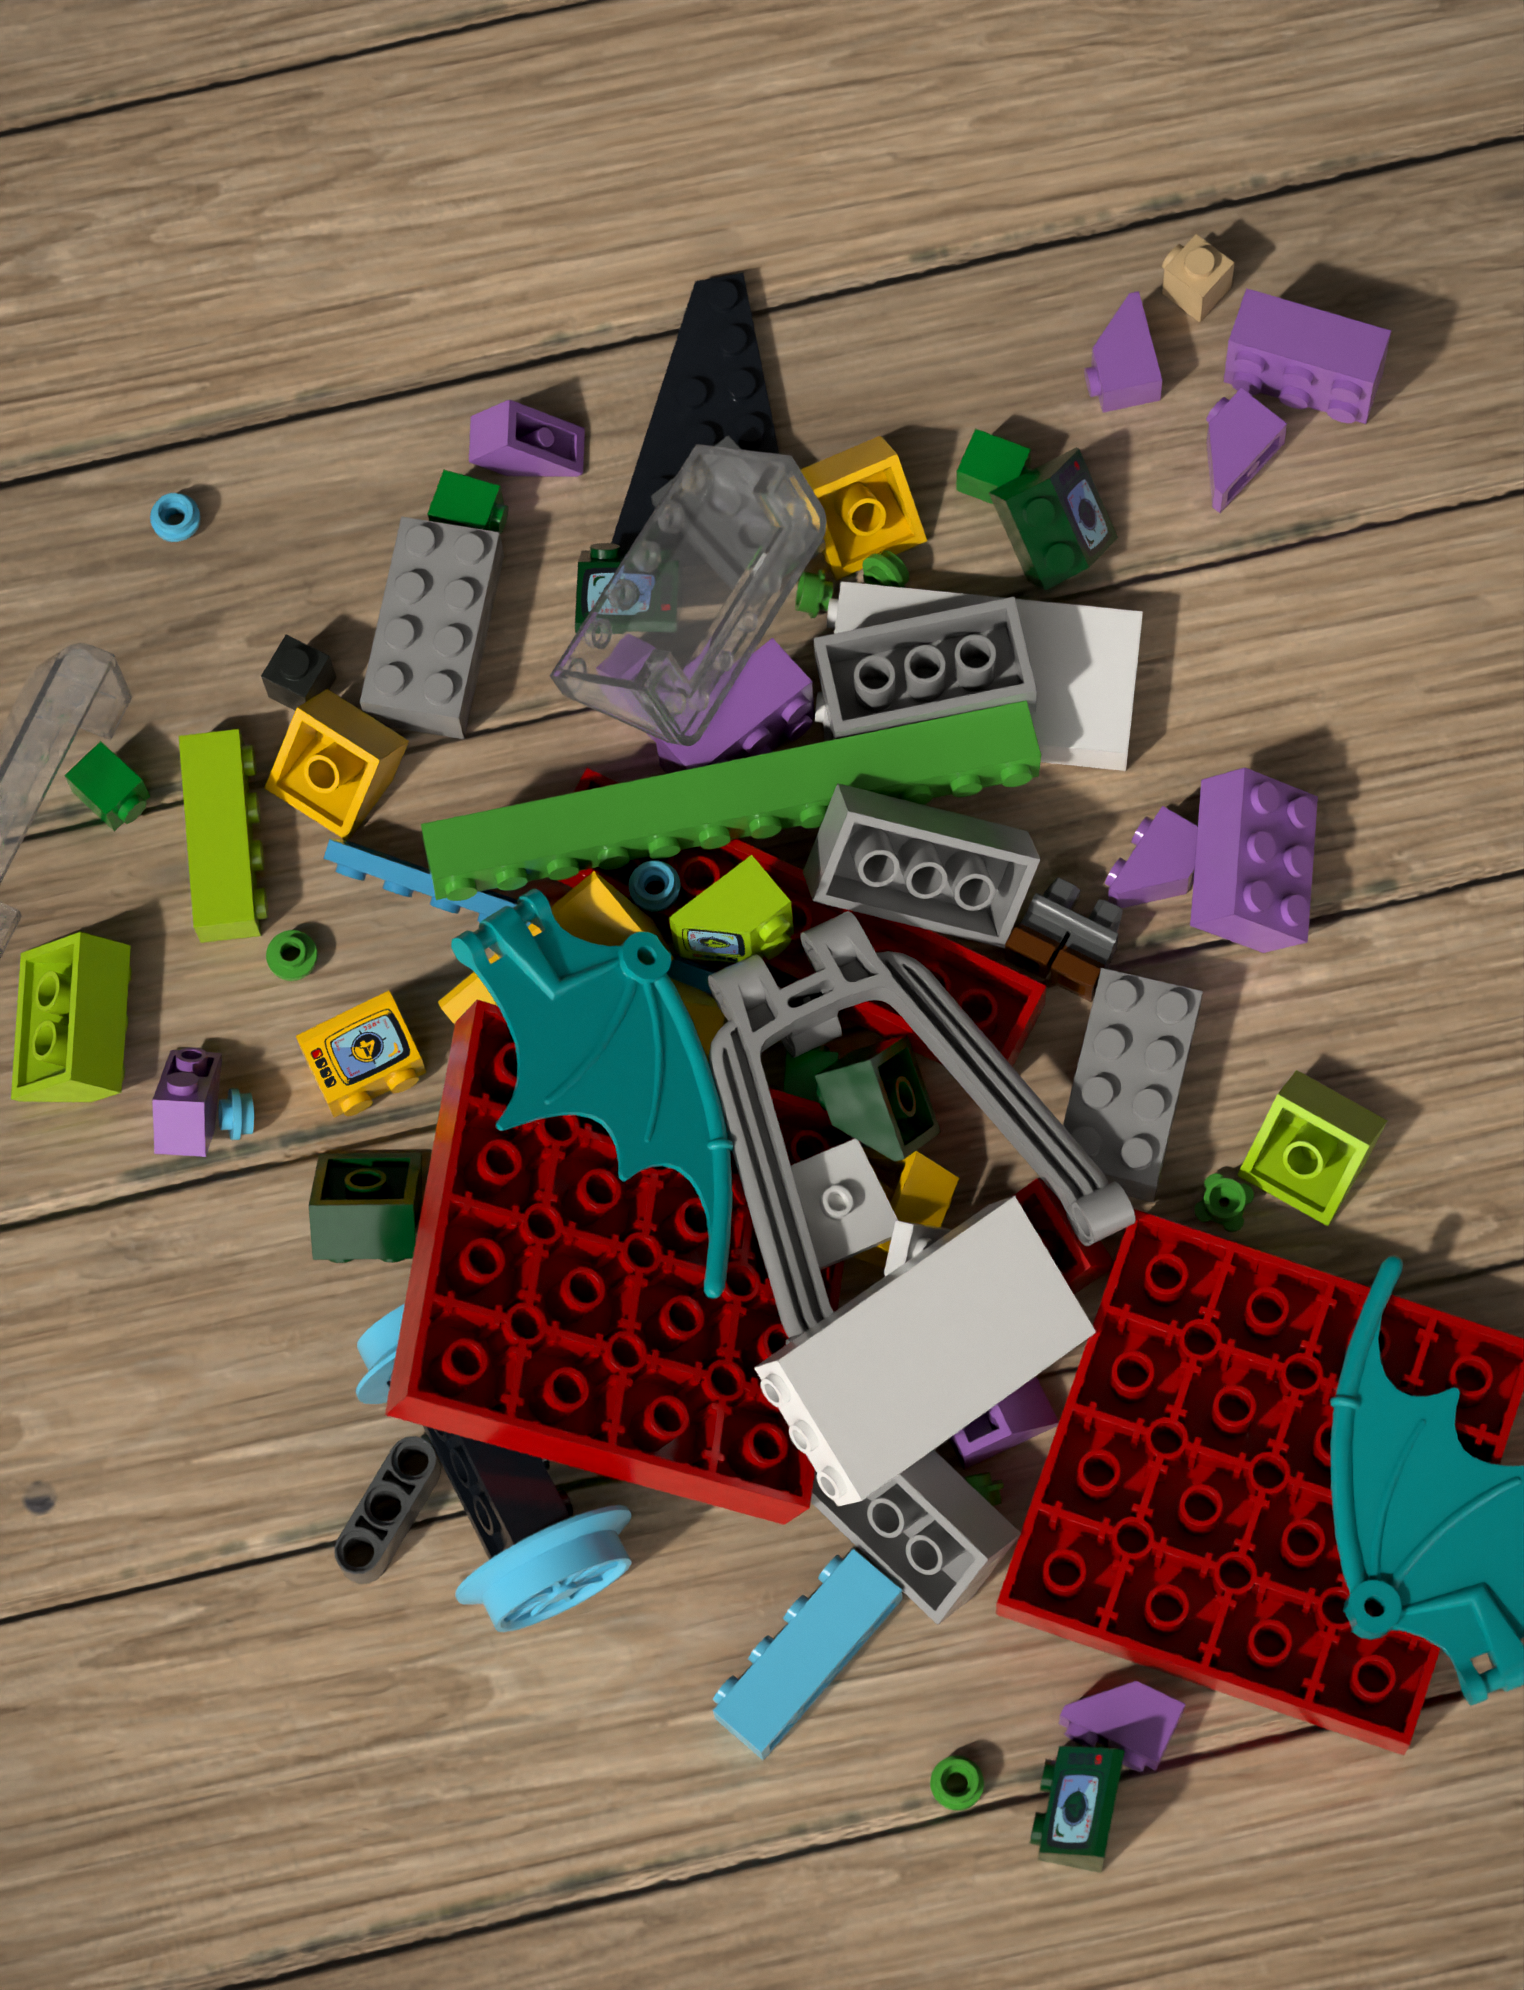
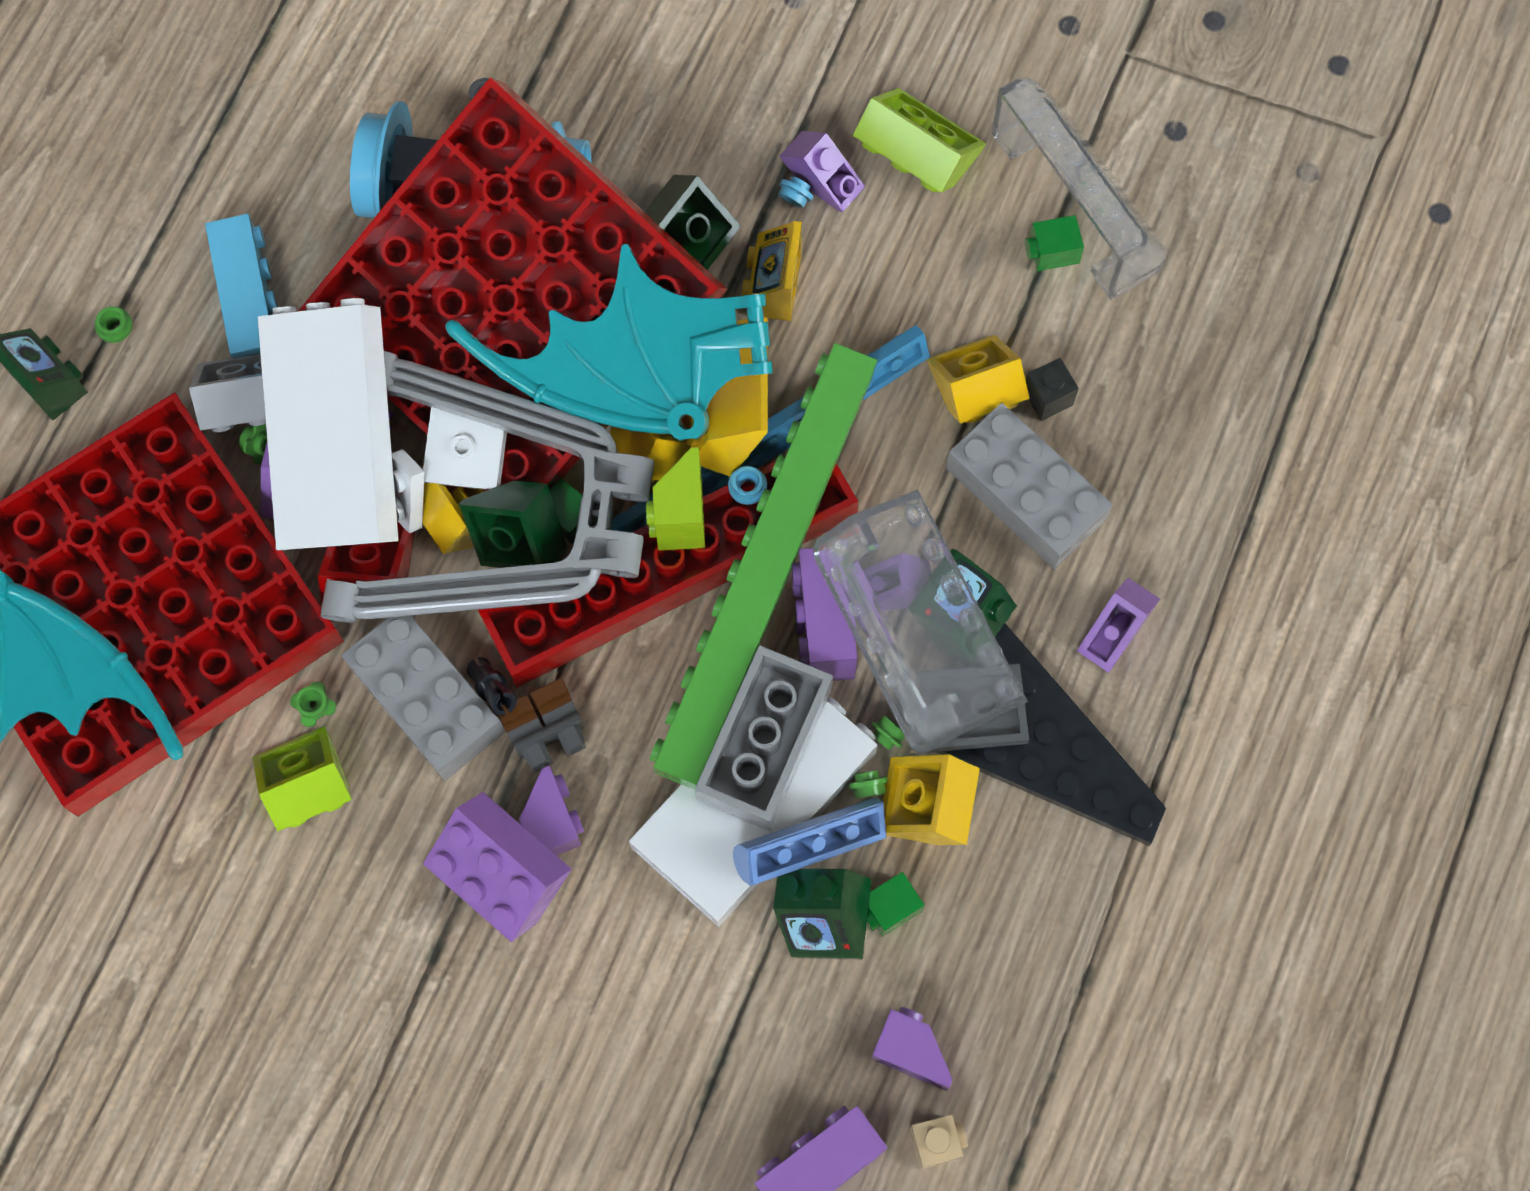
camera: 120 degrees right, 0 degrees up
medium azure plate [150,493,201,542] -> none
lime brick [178,729,268,943] -> none
bright green plate [266,930,318,981] -> none
green brick [427,470,509,534] -> none
light grey brick [803,783,1041,948] -> none
medium lavender slope [1059,1681,1185,1772] -> none
medium lavender slope [1206,388,1287,513] -> none
none -> black pin [467,657,517,715]
none -> medium blue brick [733,798,886,886]

